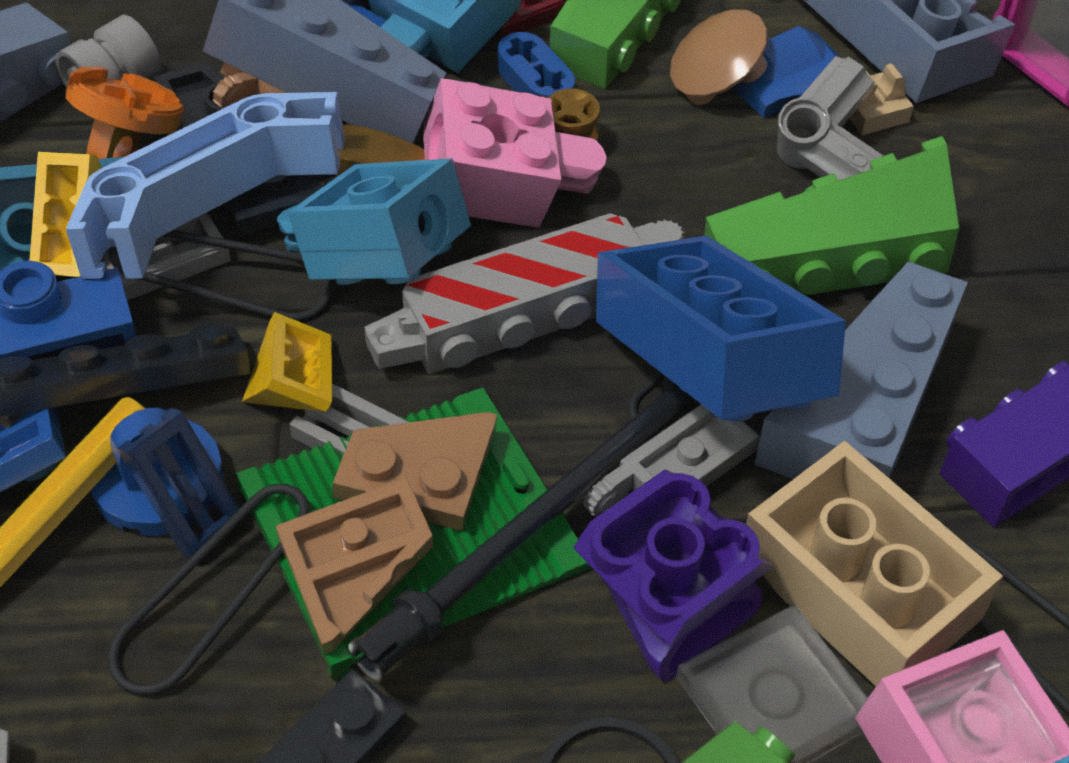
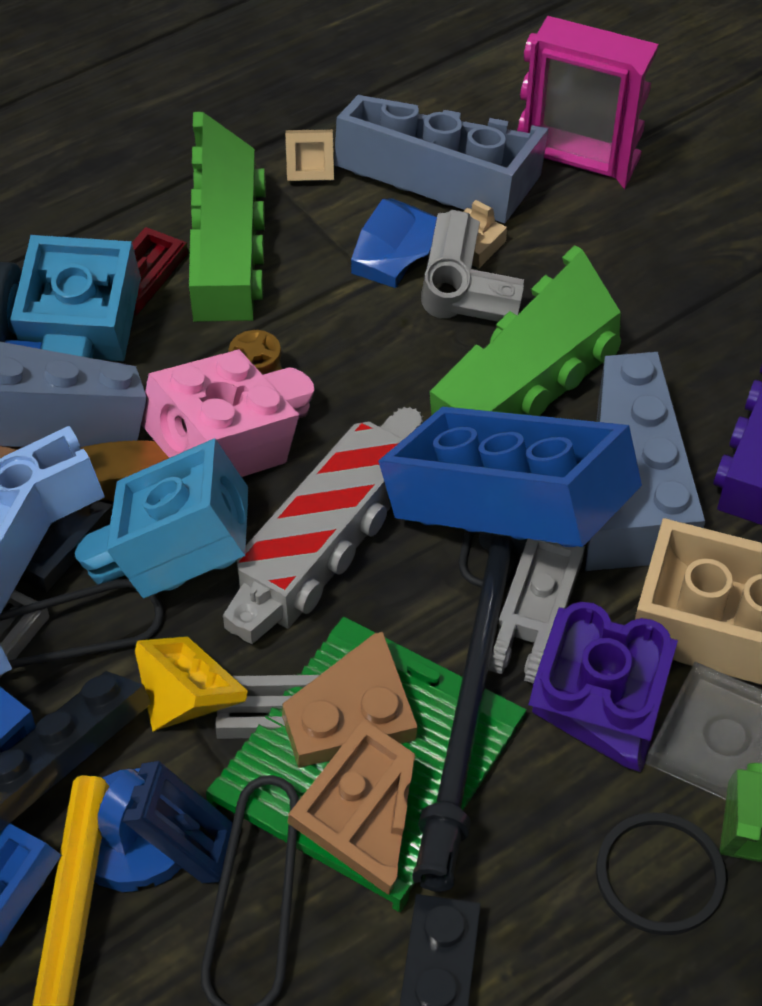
camera: 30 degrees left, 0 degrees up
blue beam [498,32,575,98] -> none
medium nougat dish [670,10,768,105] -> none

